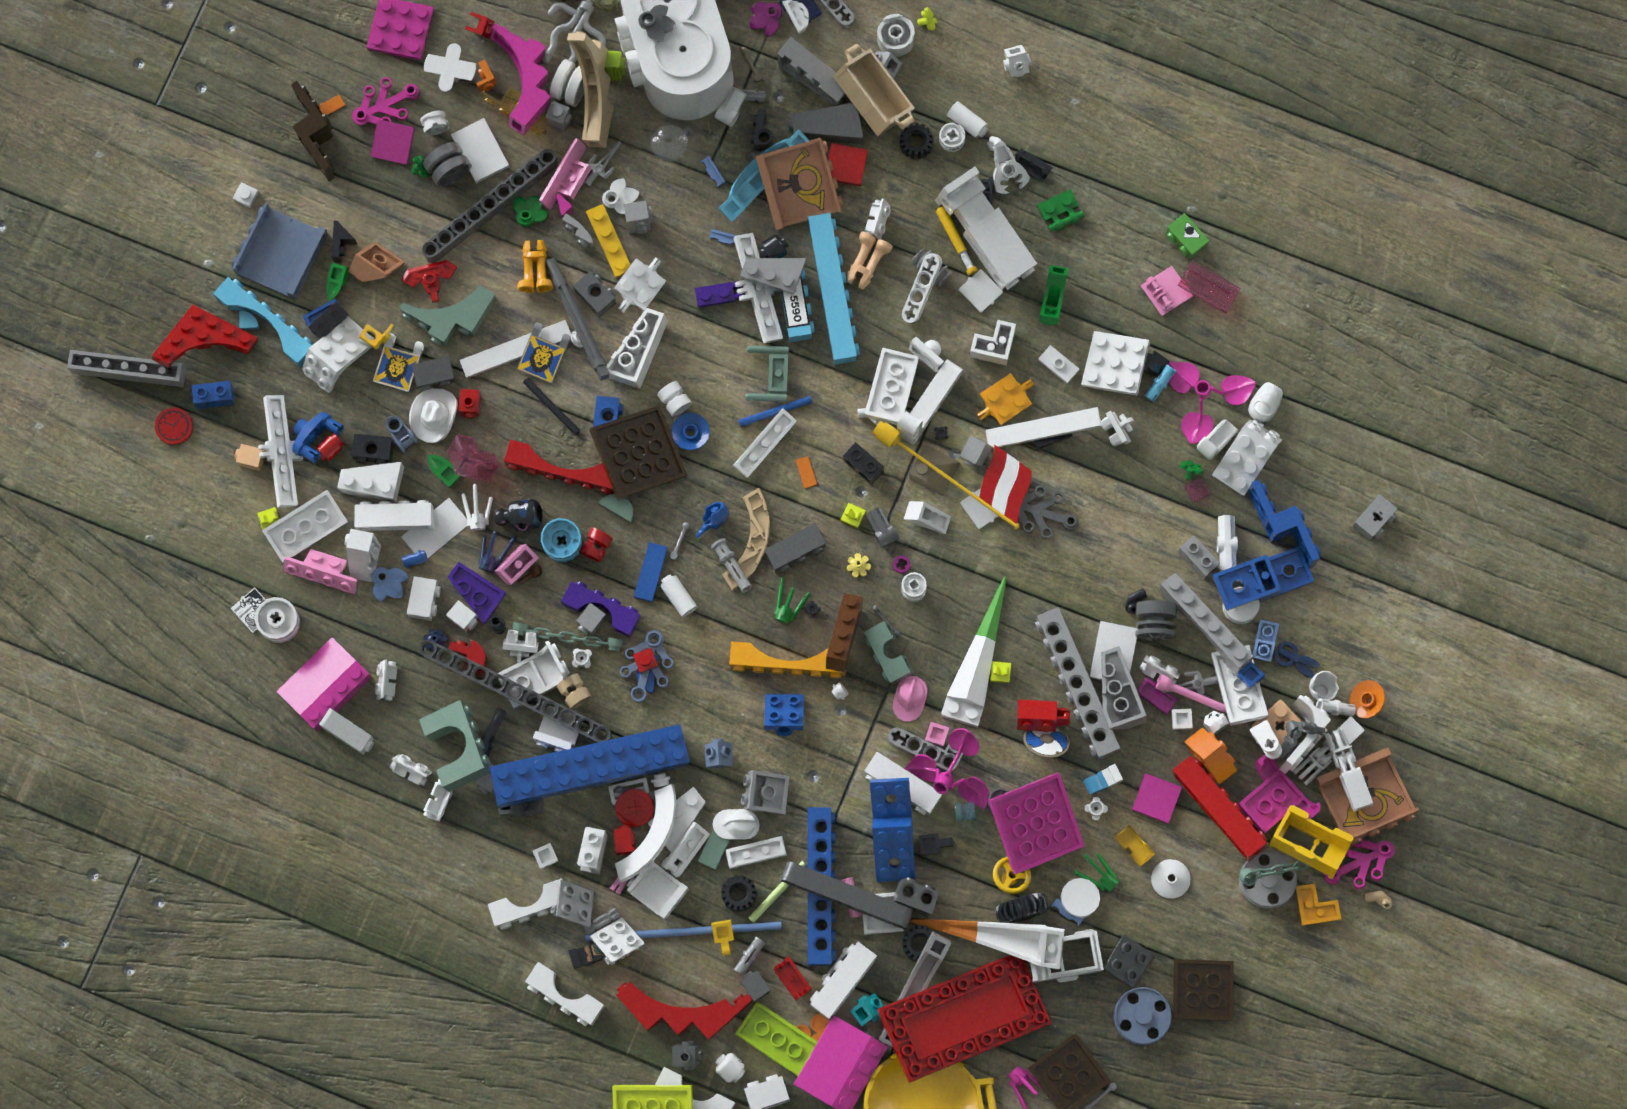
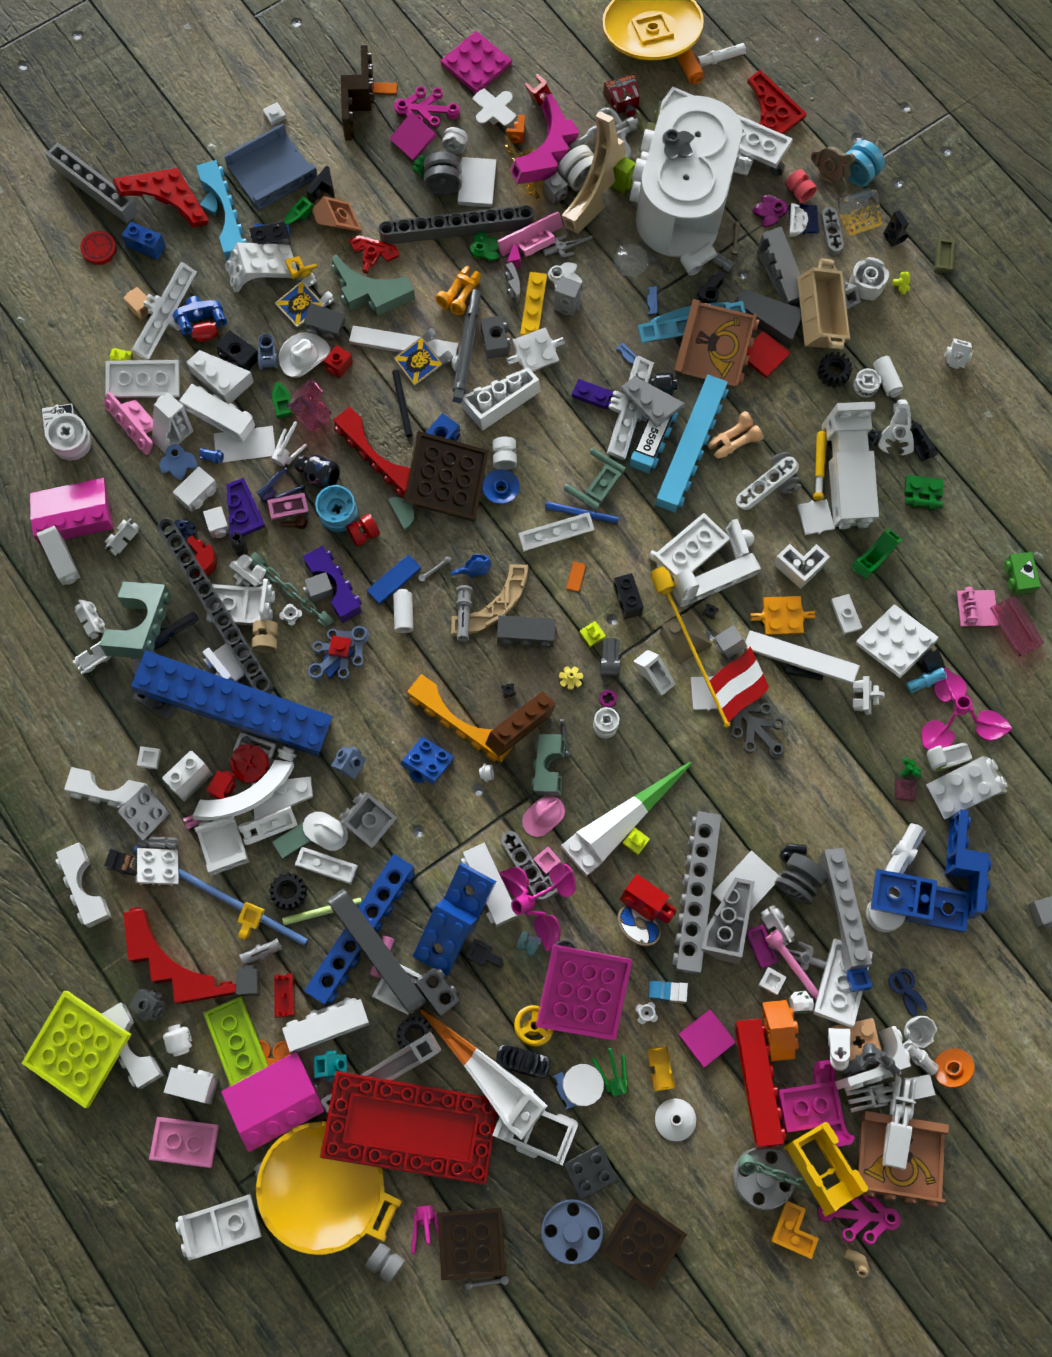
camera: 25 degrees right, 5 degrees down
green plant [774,577,811,624] -> none
white hinge [864,199,890,239] -> none
light grey brick [1178,535,1220,580] -> none
white piece [1248,382,1283,422] -> none
light blue slope [1252,619,1279,662] -> none

